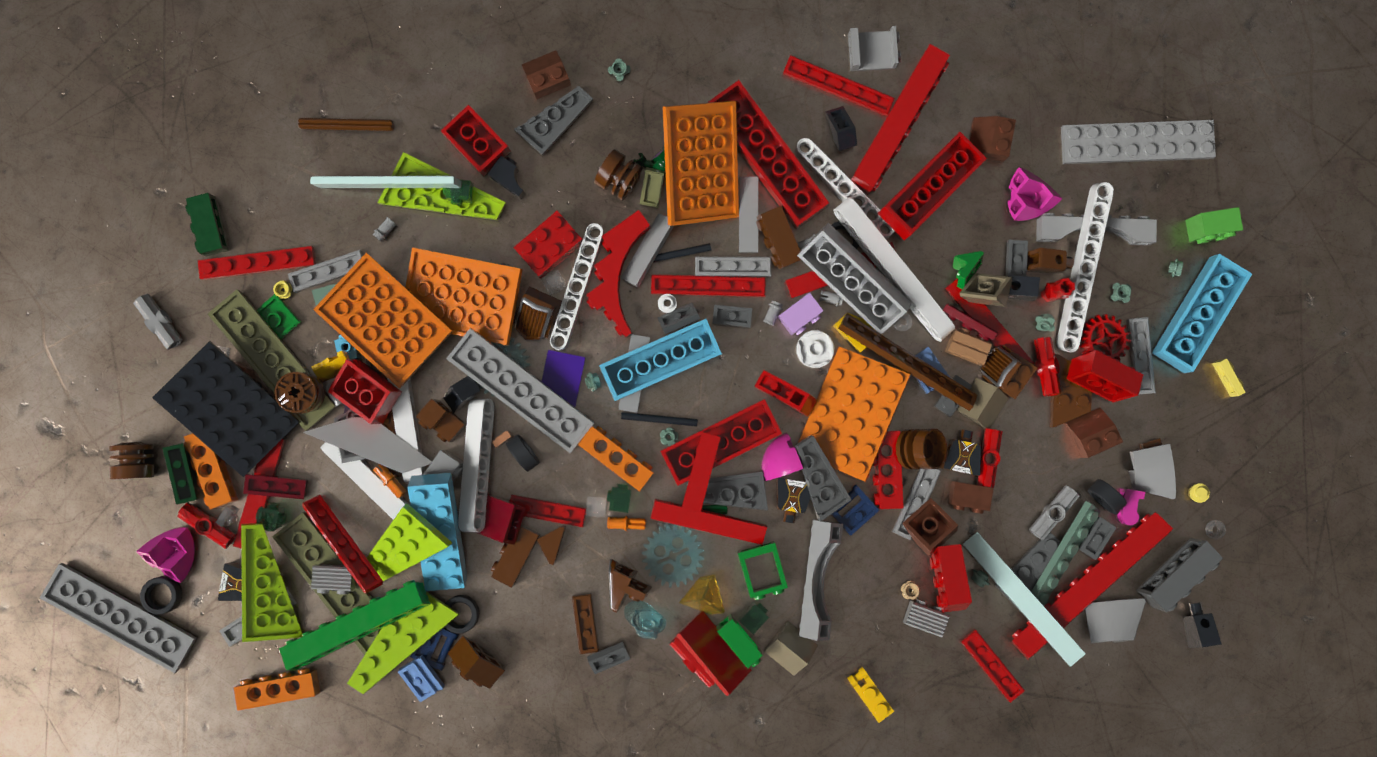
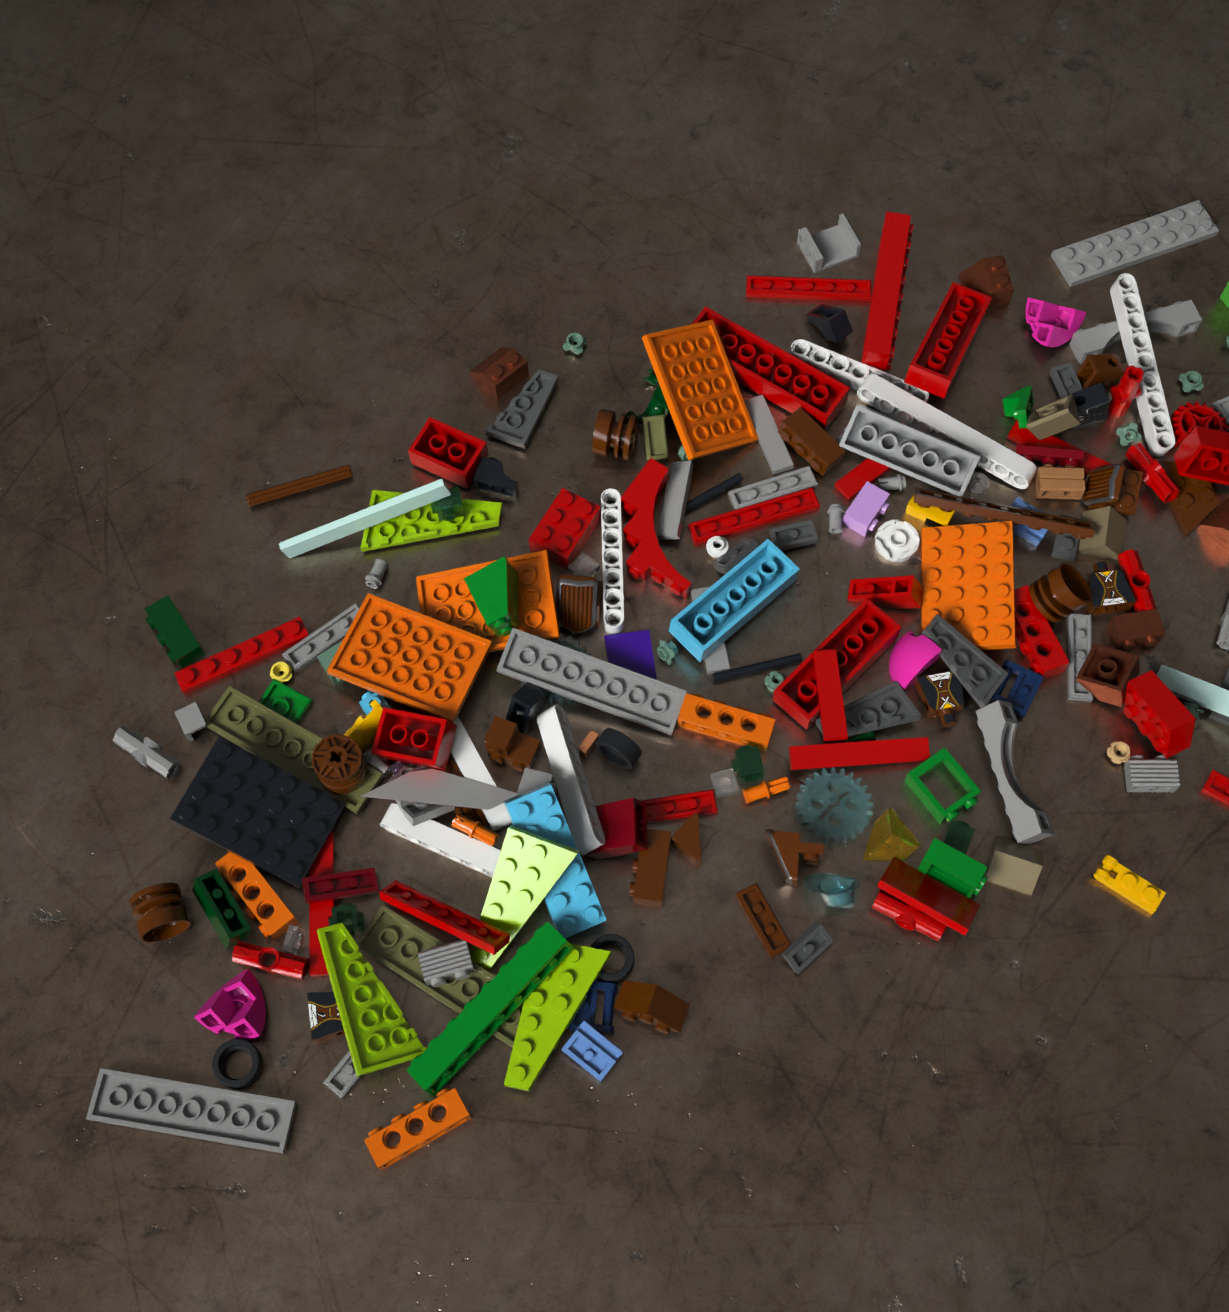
camera: 10 degrees left, 20 degrees down
none -> light grey panel [174,702,207,742]
none -> green slope [464,556,519,637]

